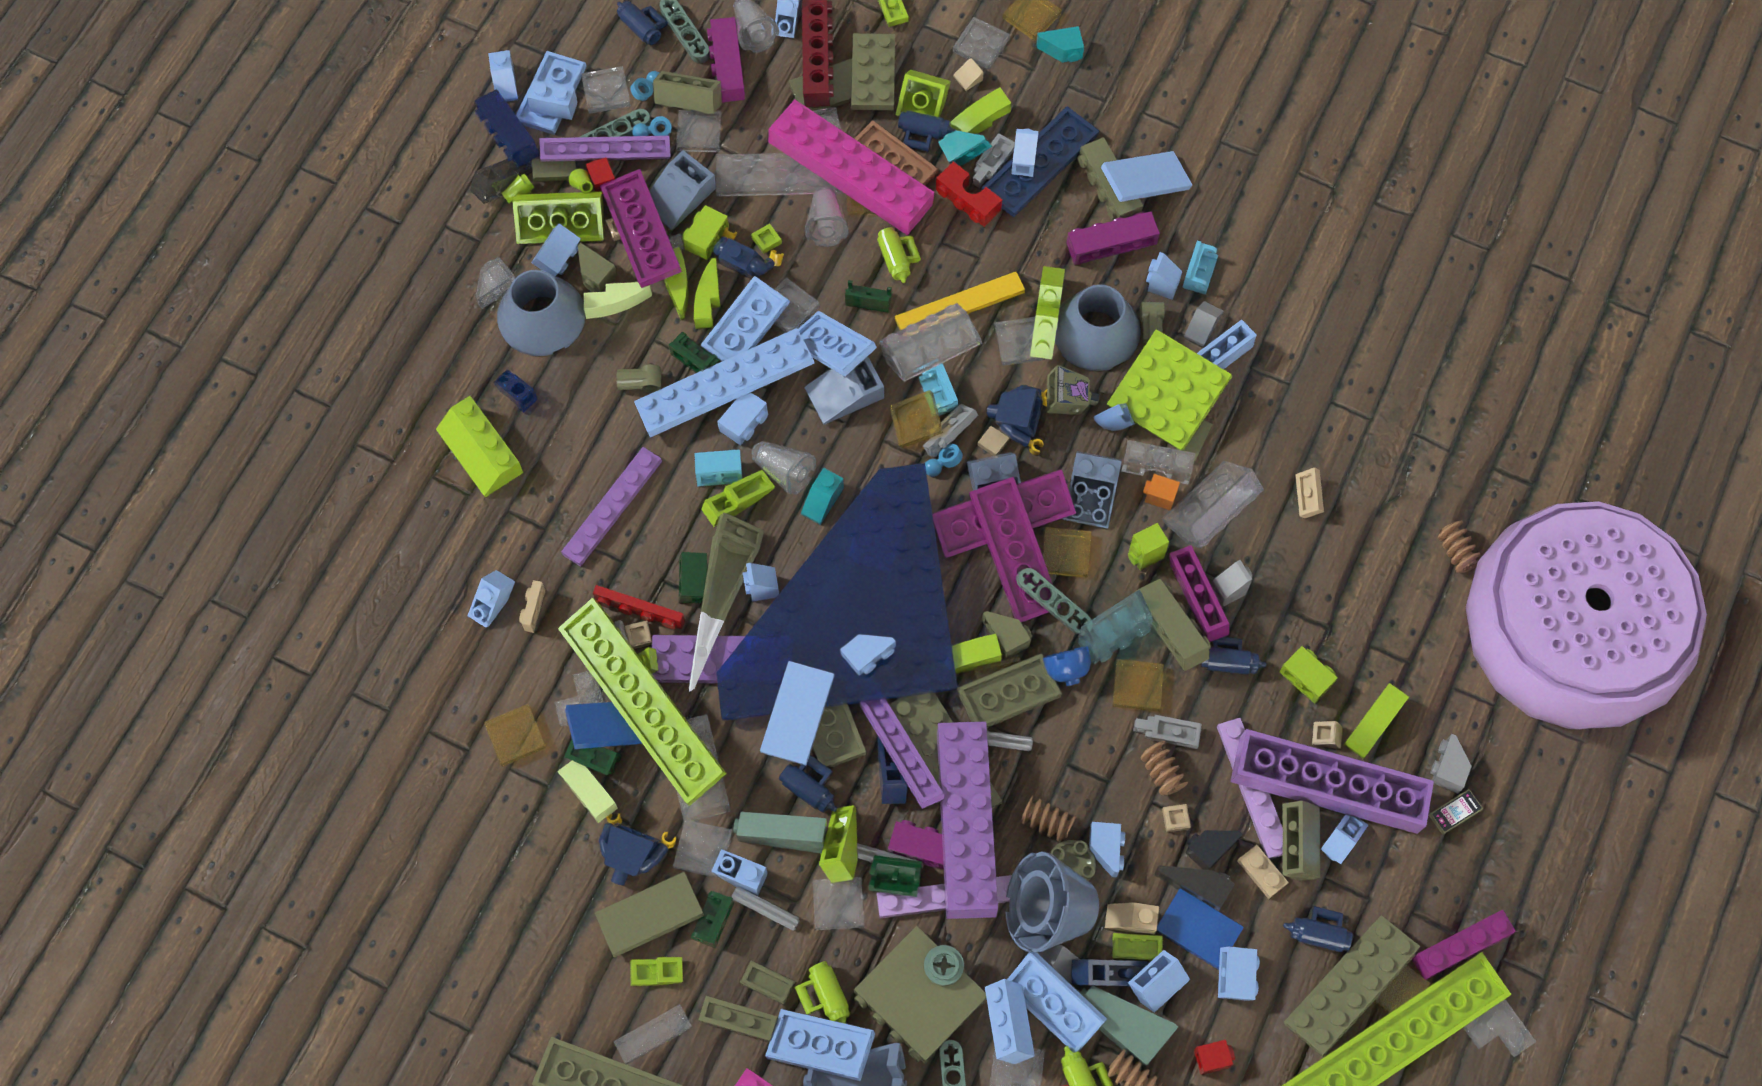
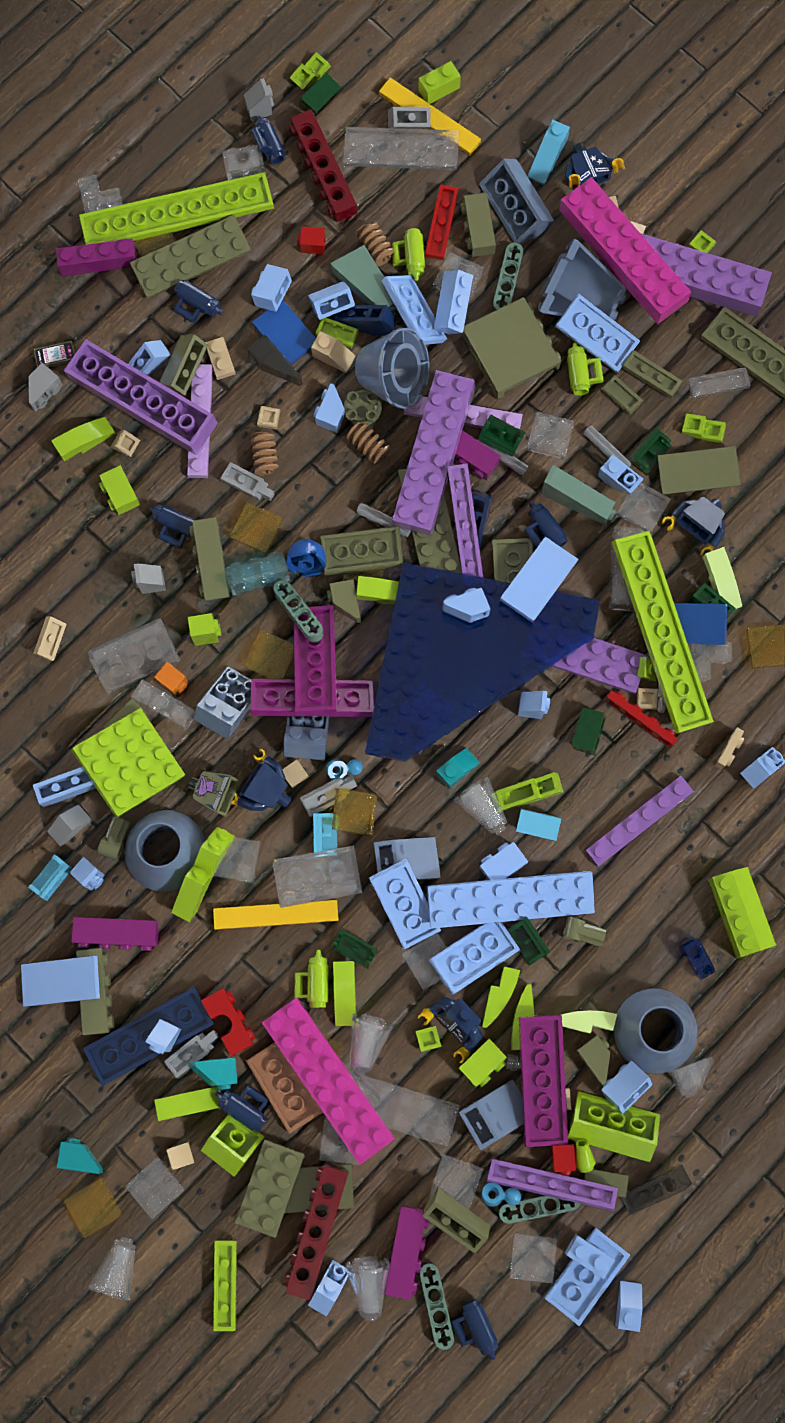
camera: 160 degrees left, 10 degrees up
clear blue brick [474,89,540,168] -> none
lime cone [501,174,535,203] -> none
dark azure plate [631,71,659,101] -> none
olive plate [689,512,764,692] -> none
lime slope [819,805,858,883] -> none
sand green gear [924,945,964,986] -> none
medium blue brick [1093,403,1135,431] -> none
magenta brick [1170,545,1229,642] -> none
black slope [1185,830,1243,873] -> none
none -> lime slope [333,961,356,1026]

